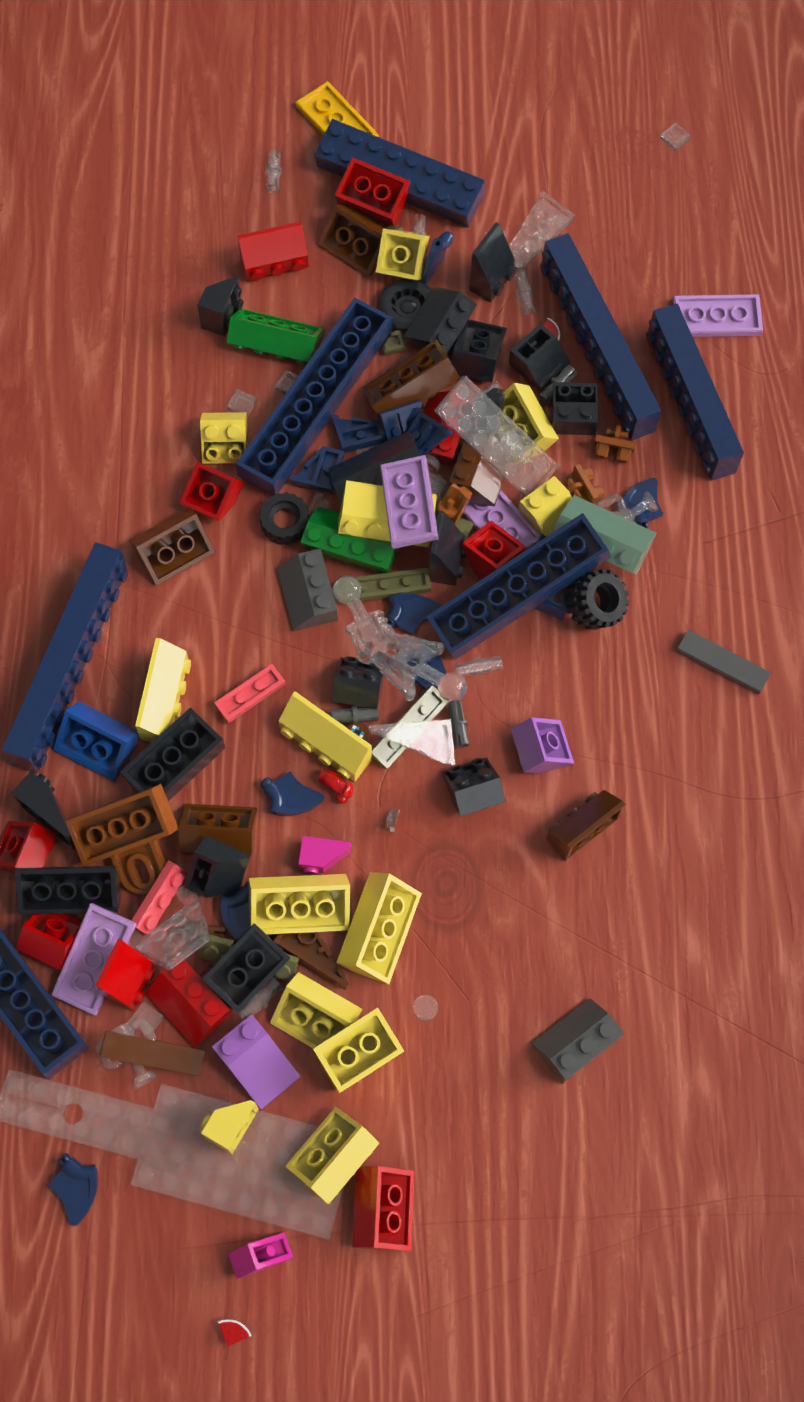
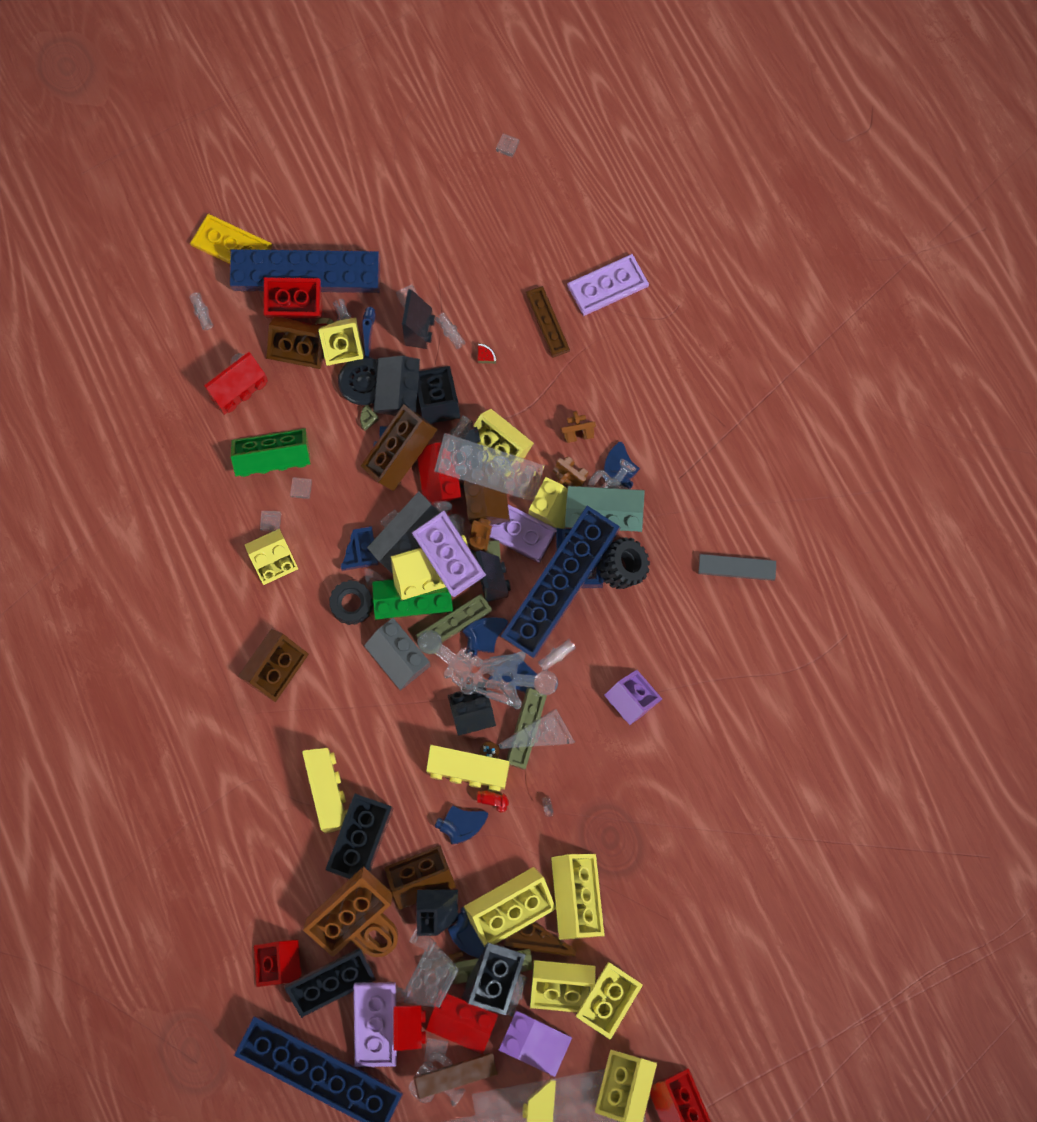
camera: 25 degrees left, 5 degrees up
dark blue brick [2,542,128,774] -> none
black slope [11,771,76,850] -> none
red slope [16,914,83,970] -> none
blue slope [53,701,139,781] -> none
coral plate [131,860,188,936] -> none
red slope [179,461,245,521] -> none
black slope [197,277,244,336] -> none
coral plate [214,664,286,724] -> none
dark blue brick [236,298,392,496] -> none
dark pink slope [299,836,351,875] -> none
dark blue wing [331,415,386,453] -> none
dark grey pin [331,706,379,724] -> none
dark blue wing [379,399,422,441] -> none
dark blue wing [407,411,453,456] -> none
clear tile [413,995,438,1021] -> none
black slope [442,757,505,817] -> none
dark grey axle [448,701,470,748] -> none
red slope [462,521,526,579] -> none
black slope [508,323,570,391] -> none
clear wing [509,191,575,273] -> none
dark grey slope [532,998,625,1084] -> none
dark grey pin [538,365,577,405] -> none
dark blue brick [540,233,661,441] -> none
reddish brown slope [547,790,626,861] -> none
black slope [551,382,598,435] -> none
dark blue brick [646,303,744,481] -> none
none -> reddish brown tile [526,286,570,358]

